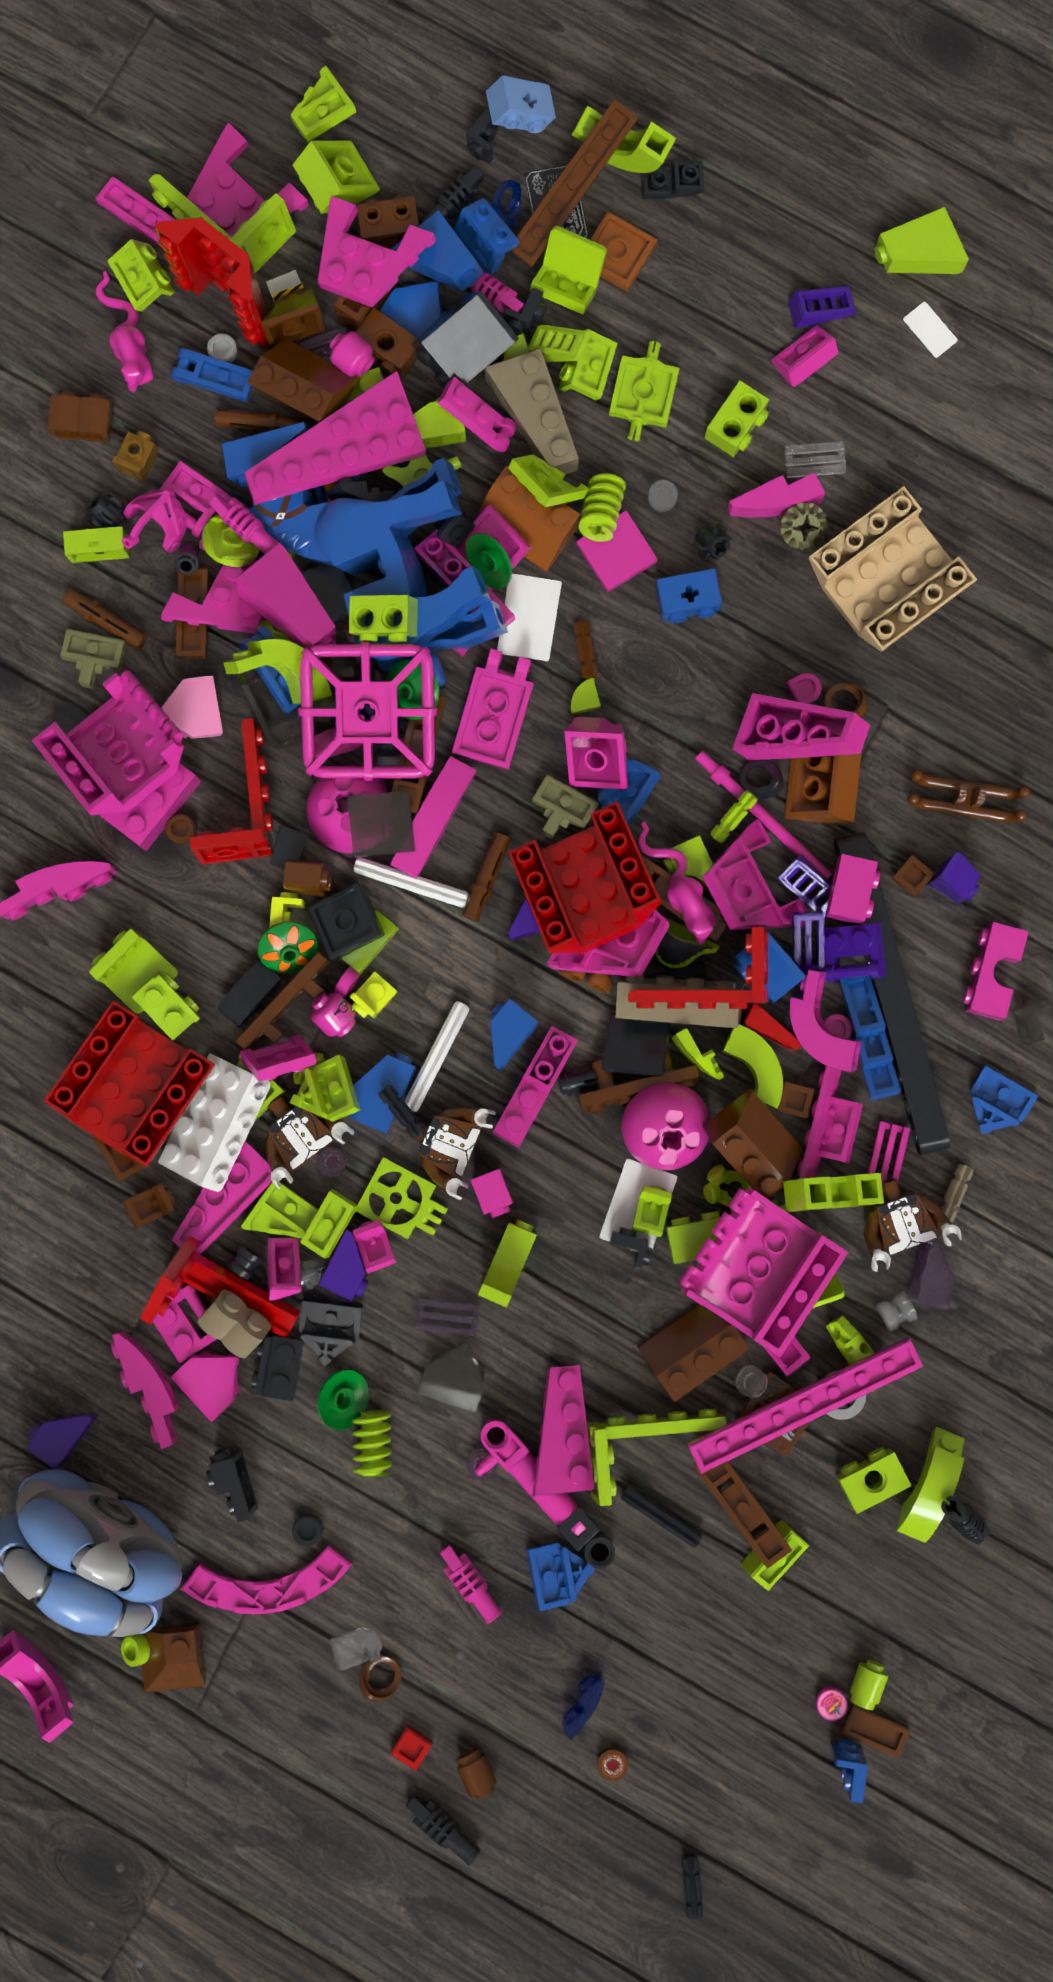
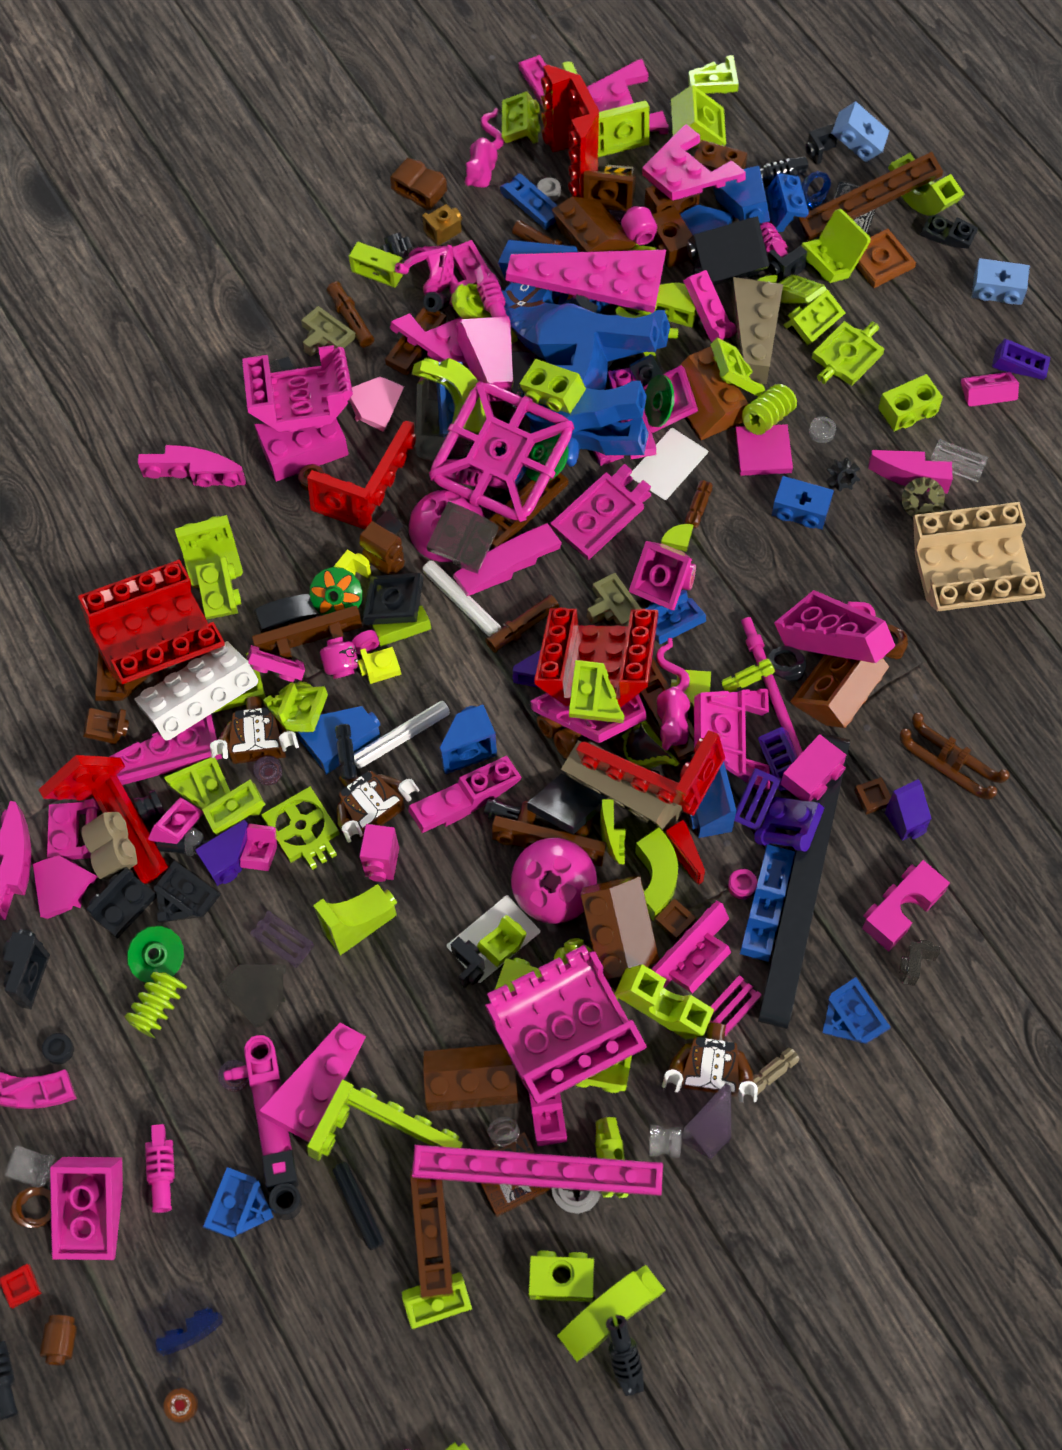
camera: 25 degrees right, 20 degrees down
dark pink arch [790,970,862,1072] -> none
none -> dark pink slope [50,1157,123,1260]
none -> lime wing [569,660,624,723]
none -> medium blue brick [972,258,1030,305]

